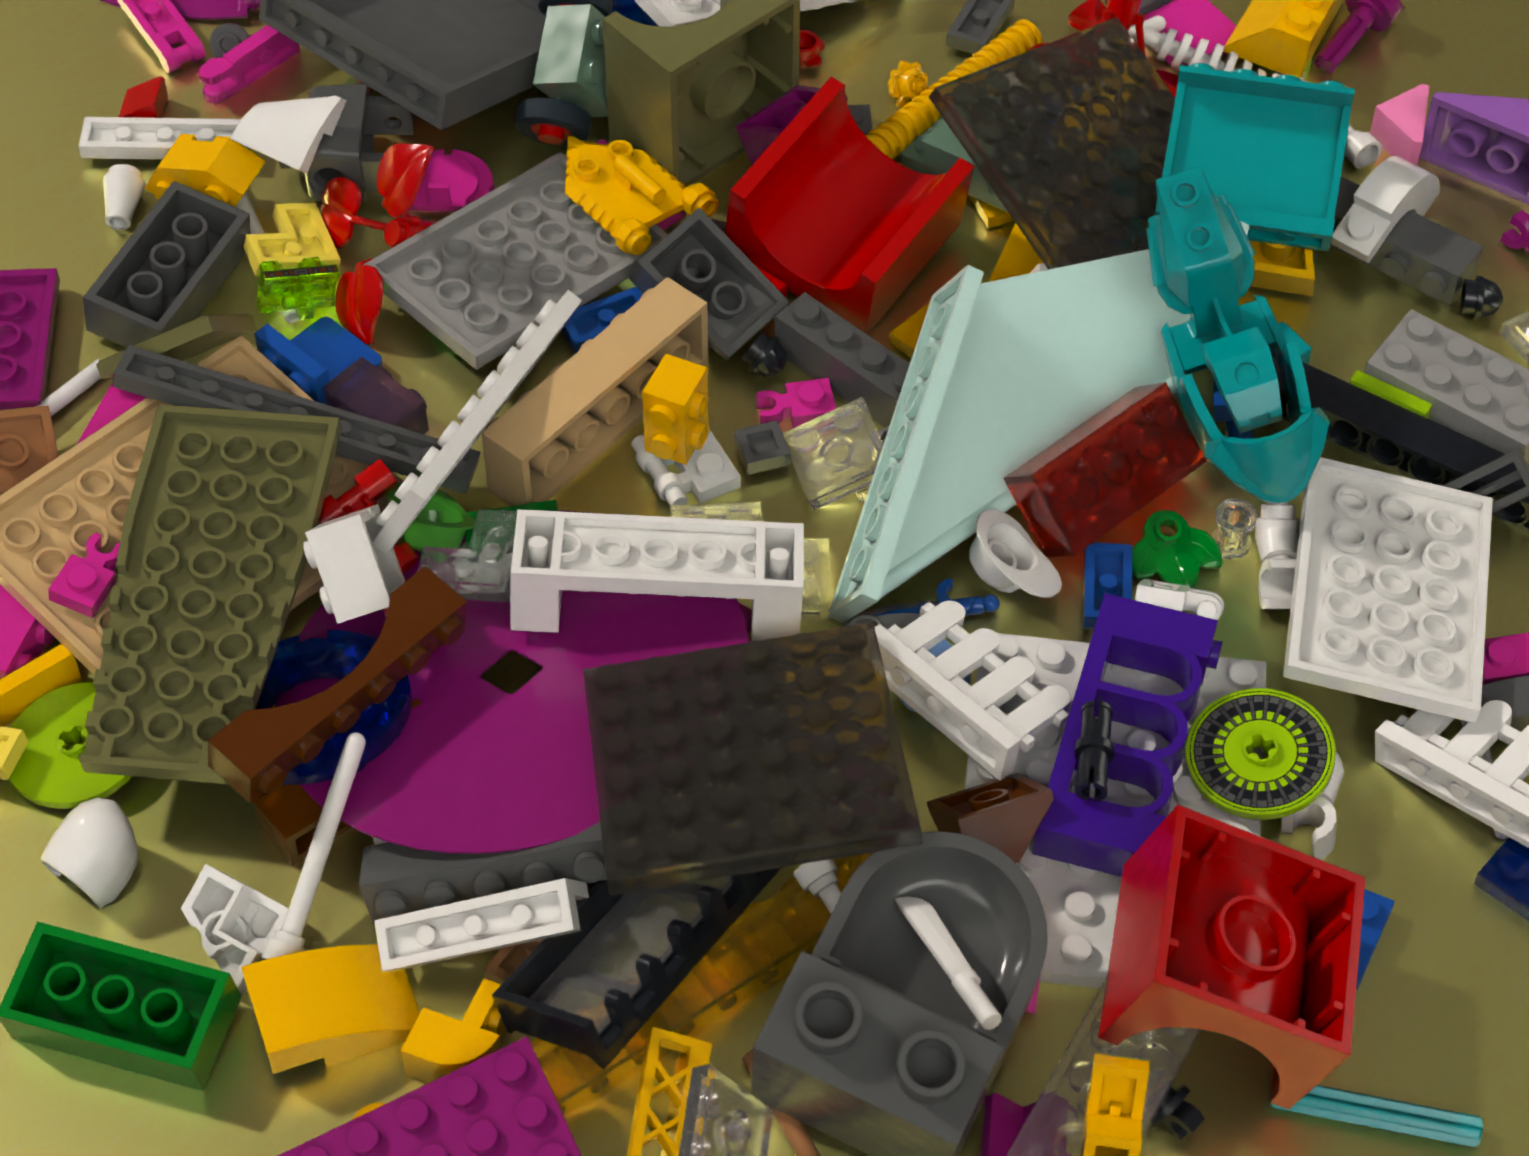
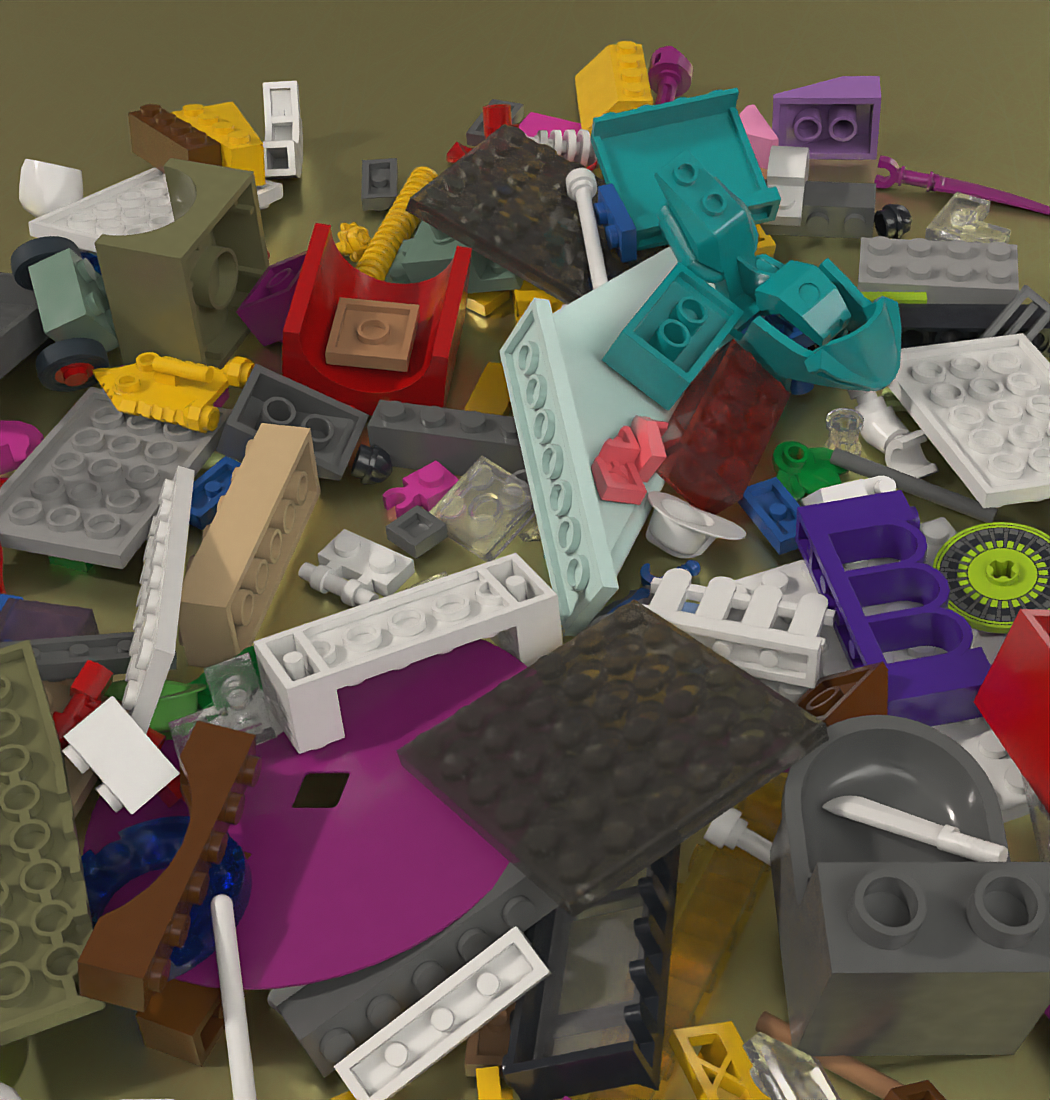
camera: 25 degrees left, 10 degrees down
yellow brick [642,353,709,465] -> none
black pin [1074,701,1115,801] -> none
none -> medium nougat plate [325,297,420,372]
none -> white piece [566,168,608,290]
none -> coral slope [591,426,647,505]
none -> blue plate [593,183,637,263]
none -> teal slope [602,262,744,411]
none -> coral slope [630,415,669,483]
none -> dark grey bar [830,447,998,523]

